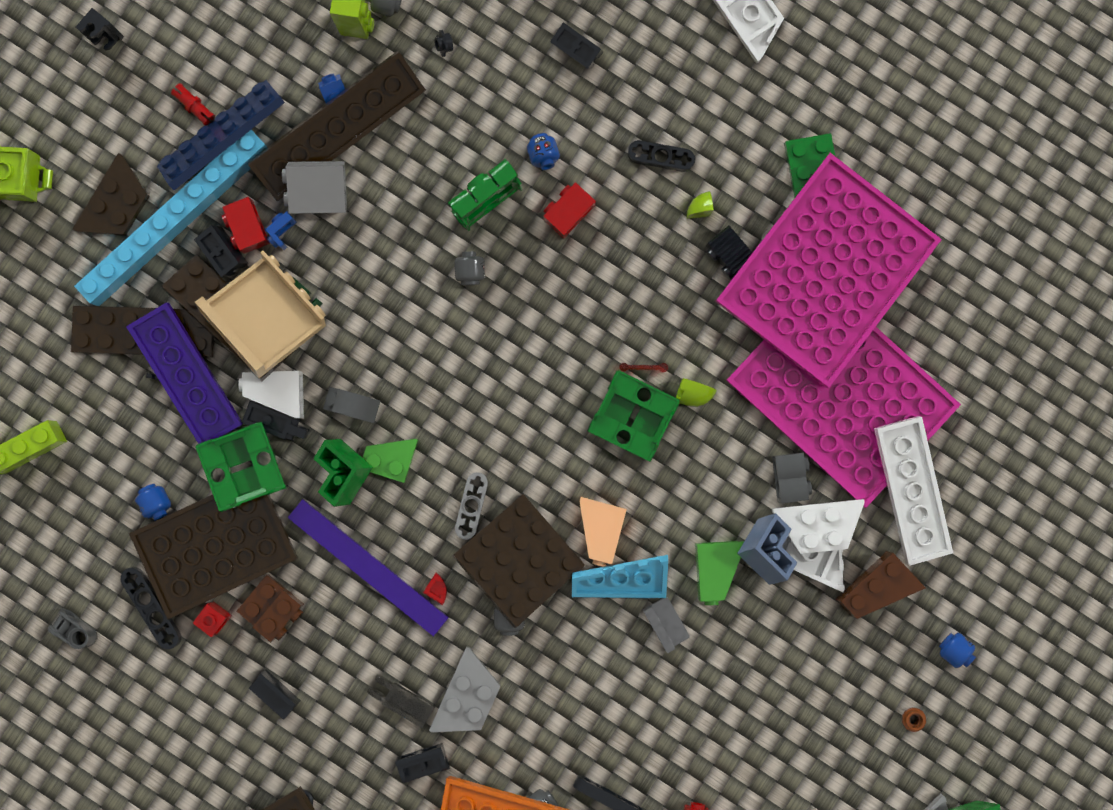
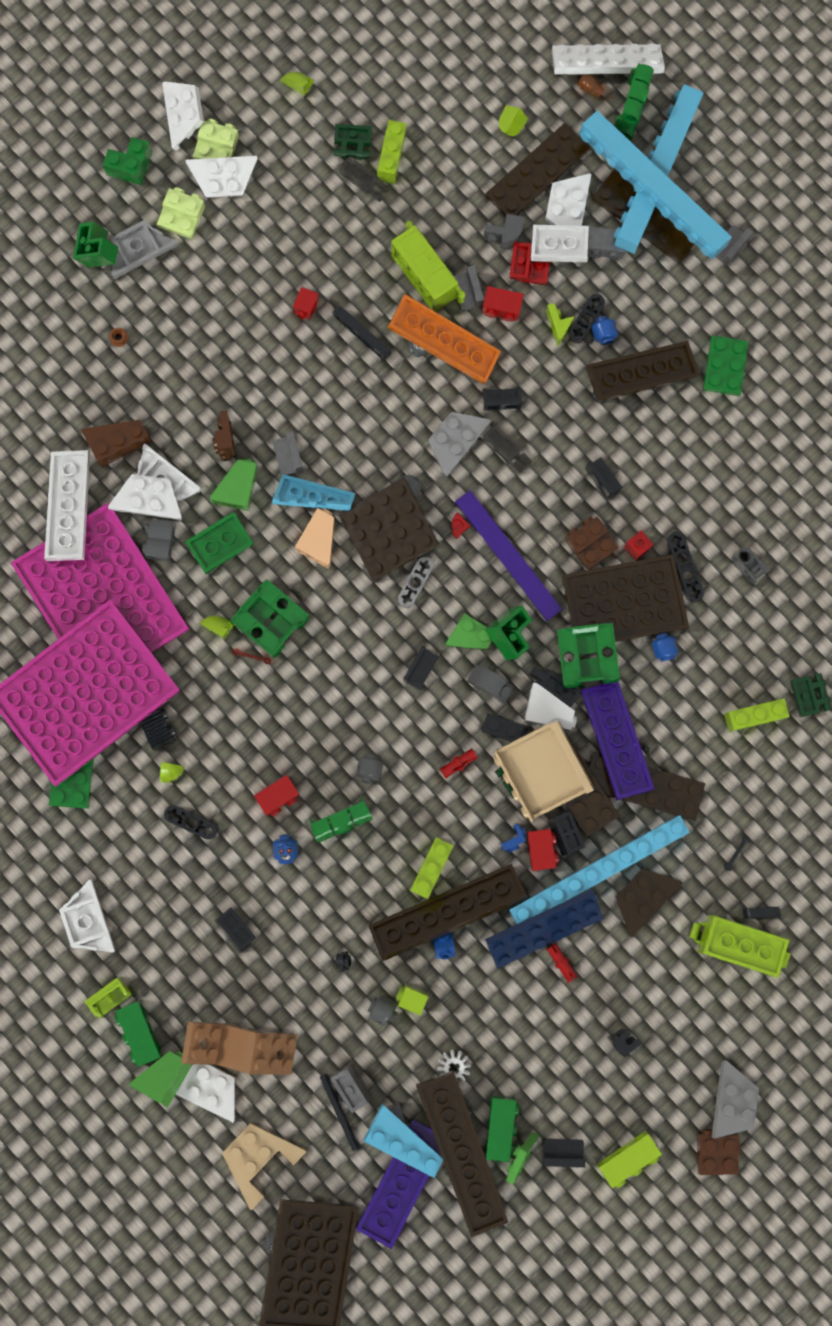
camera: 175 degrees left, 5 degrees down
light grey brick [282,161,347,214] -> none
sand blue brick [737,513,798,585] -> none
blue head [939,633,976,668] -> none
none -> green plate [185,512,254,574]
none -> reddish brown plate [212,410,236,461]
none -> black panel [403,645,439,690]
none -> lime brick [410,837,453,899]
none -> red pin [439,748,478,779]
none -> black hinge [481,713,529,742]
none -> black hinge [724,835,750,871]

